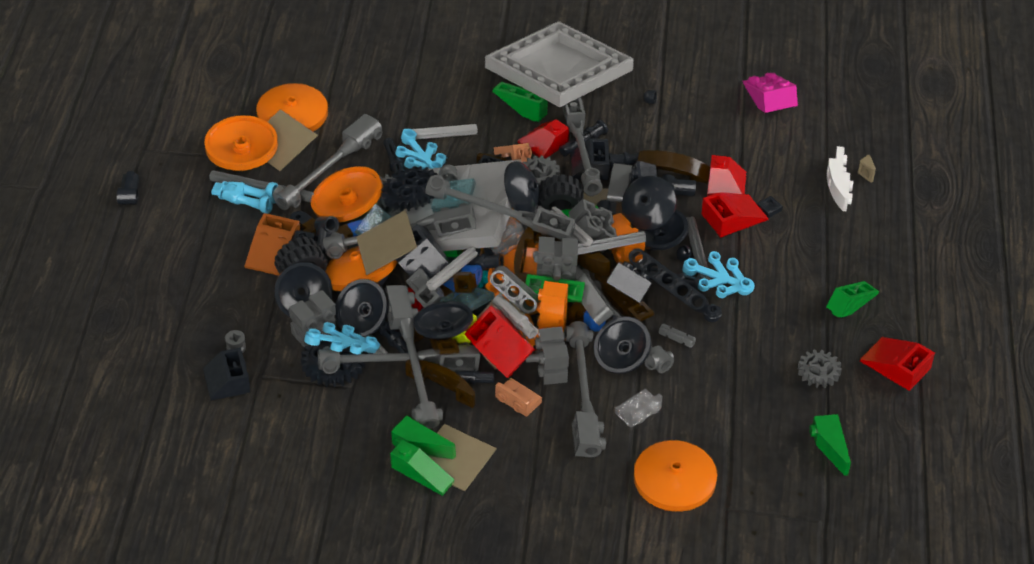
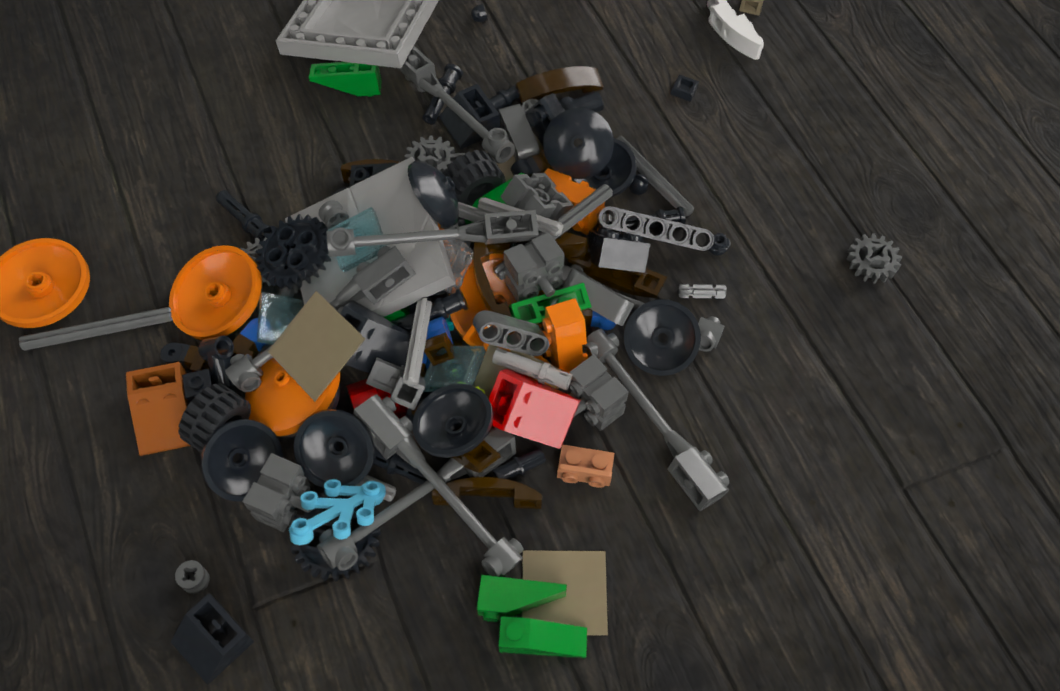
camera: 30 degrees left, 15 degrees up
medium azure piece [211,181,278,214] -> none
orange dish [257,84,328,131] -> none
dark tan piece [267,109,318,171] -> none
dark grey bar [273,114,383,210] -> none
medium azure plant [395,129,447,169] -> none
light grey axle [411,124,478,140] -> none
nougat bracket [494,143,532,162] -> none
red slope [518,119,569,159] -> none
clear bracket [615,389,662,428] -> none
orange dish [634,440,717,511] -> none
medium azure plant [682,251,755,298] -> none
red slope [701,192,768,238] -> none
slope [707,155,746,196] -> none
green slope [809,414,851,476] -> none
green slope [826,281,879,318] -> none
red slope [860,337,935,391] -> none

